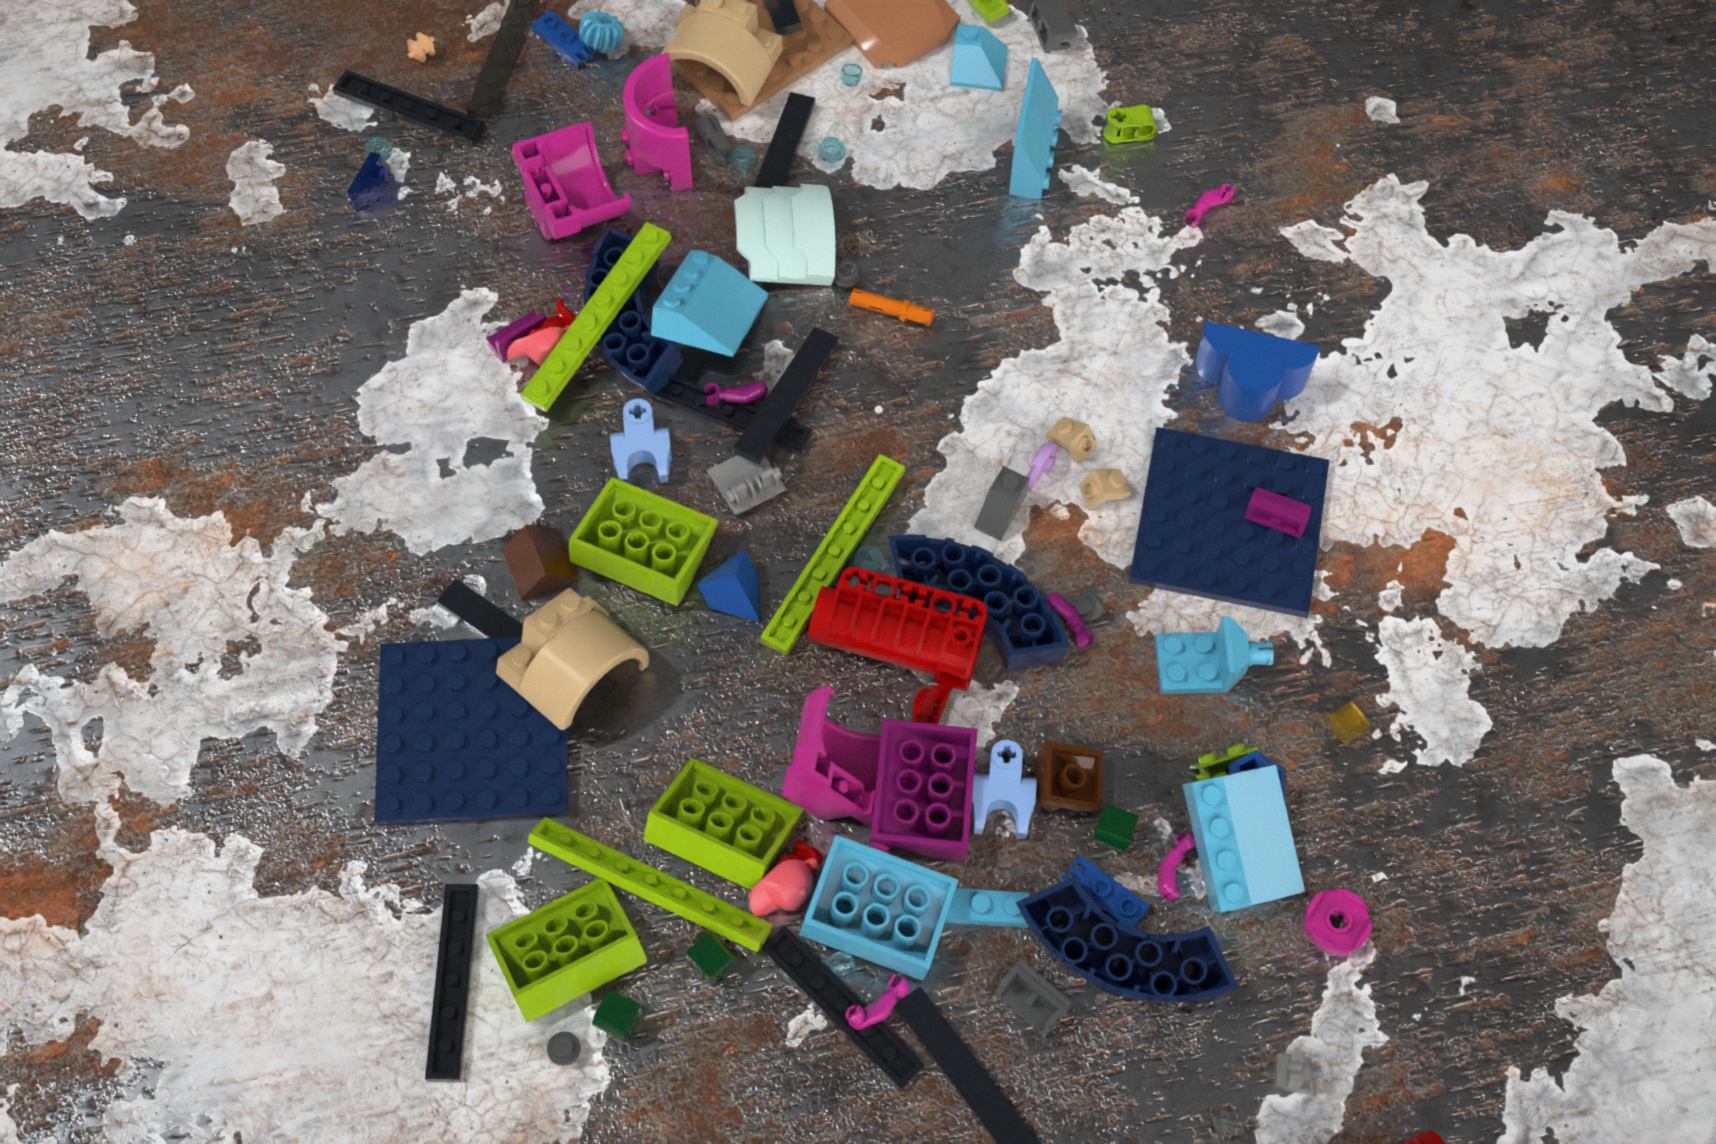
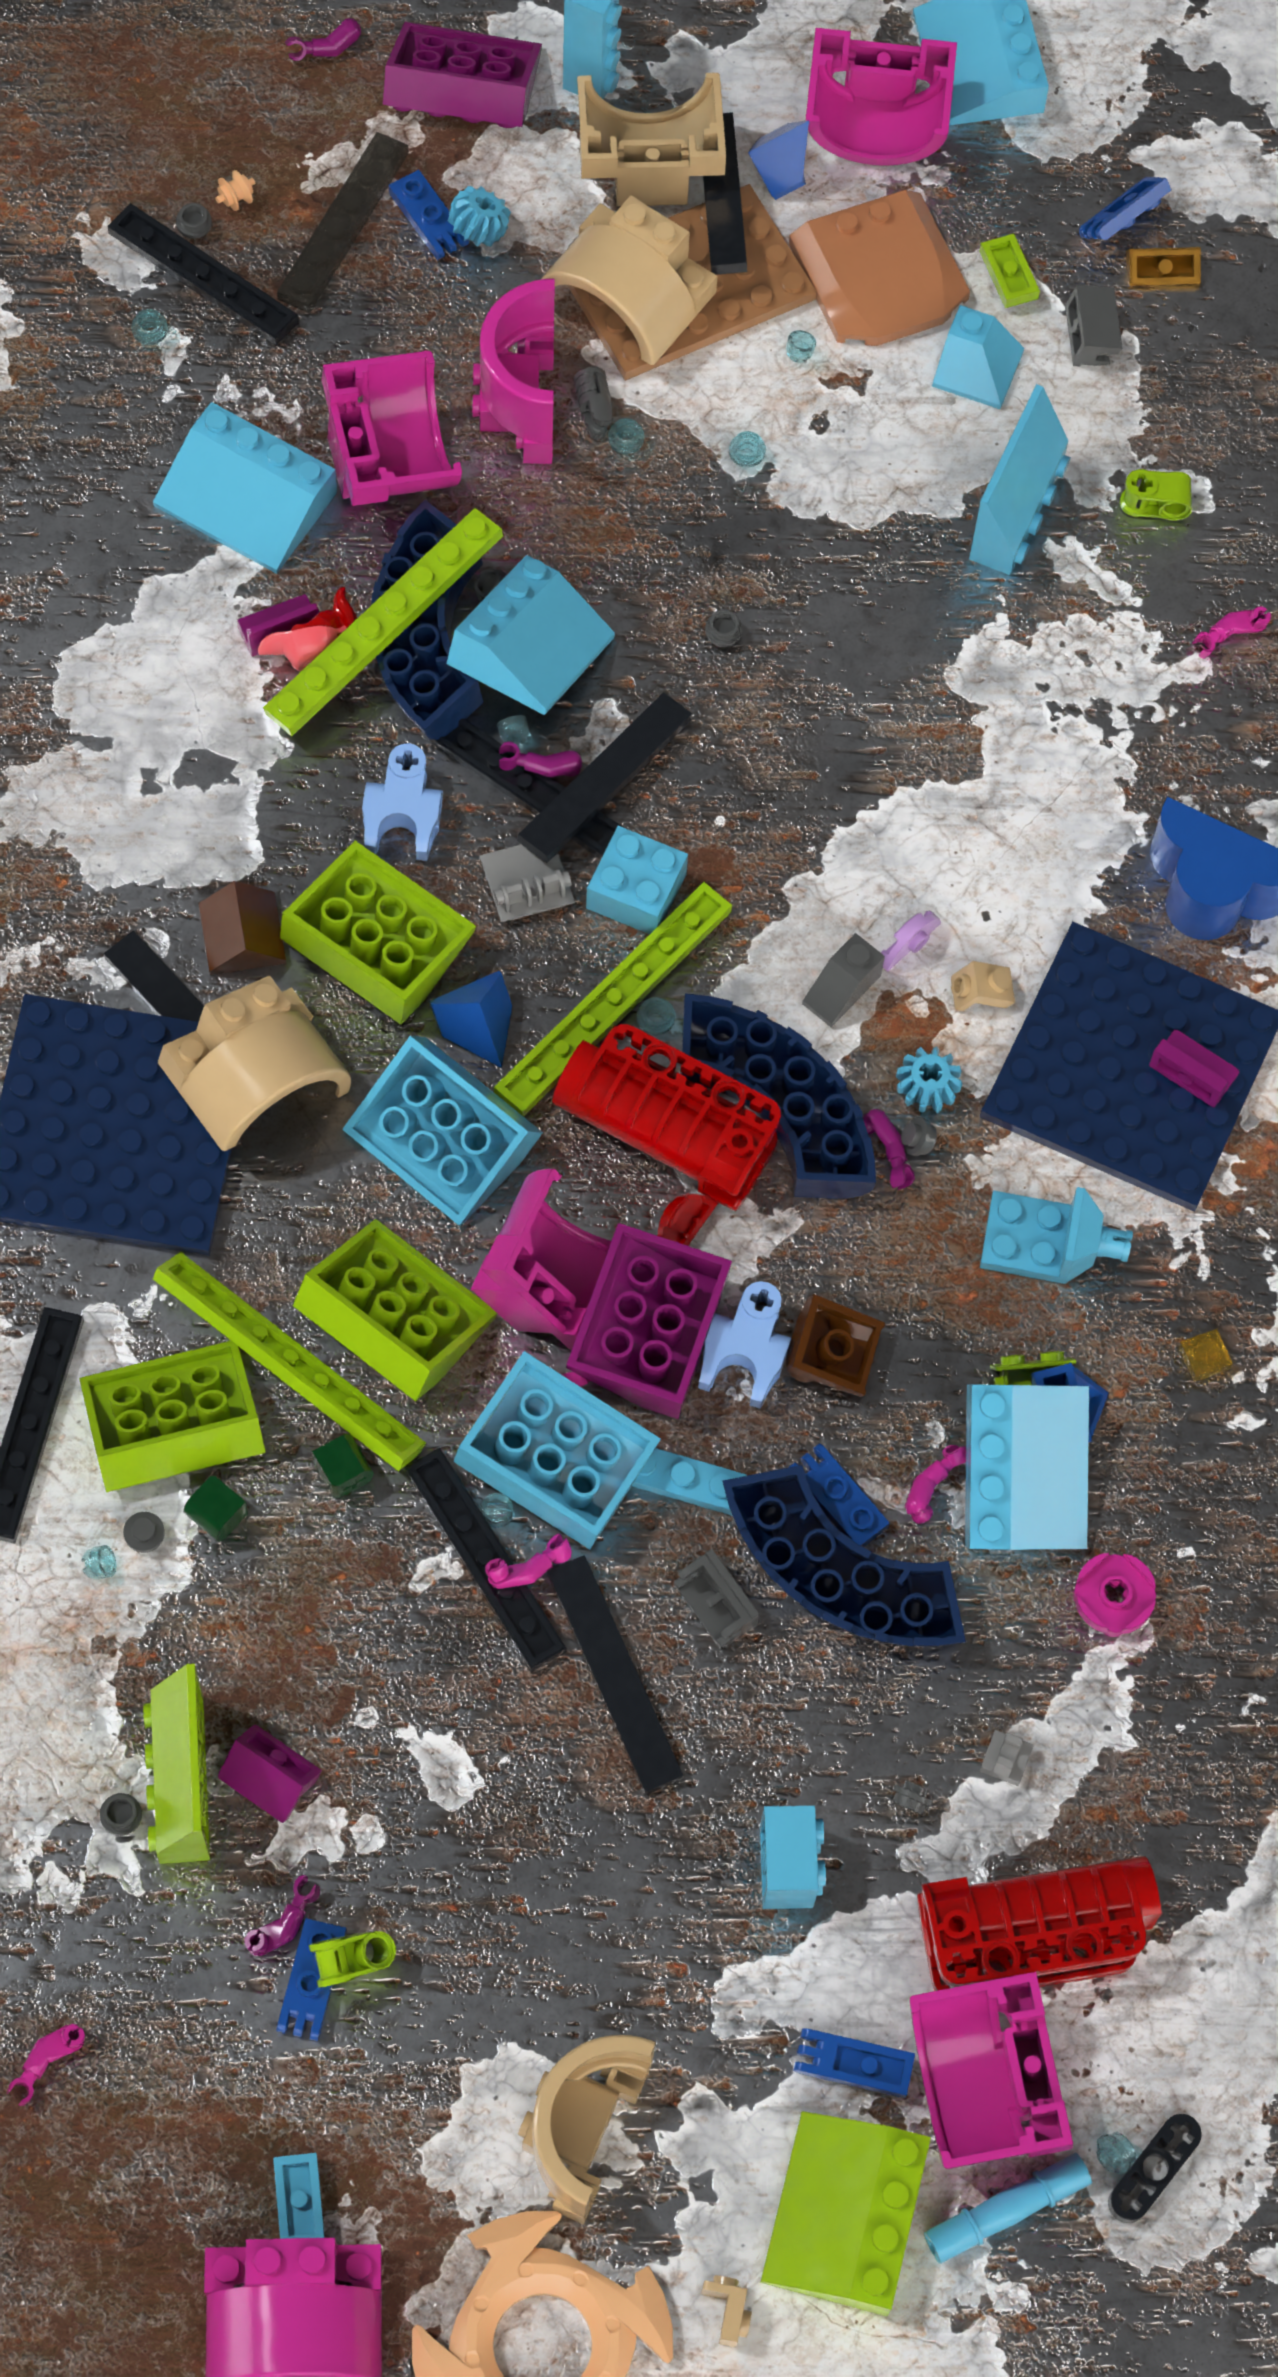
camera: 10 degrees right, 5 degrees up
clear blue slope [346,152,393,211] -> none
light aqua slope [734,184,835,286] -> none
coral hair [749,839,823,917] -> none
black tile [754,92,816,188] -> none
orange pin [849,288,935,327] -> none
tan bracket [1045,416,1097,463] -> none
dark green piece [1092,805,1139,854] -> none
none -> clear light blue hinge [81,1545,117,1580]
none -> medium azure slope [153,402,337,574]
none -> dark grey plate [176,203,212,239]
none -> medium azure slope [342,1036,543,1226]
none -> clear light blue hinge [497,715,529,744]
none -> medium azure brick [586,826,688,934]
none -> medium azure gear [896,1046,962,1114]

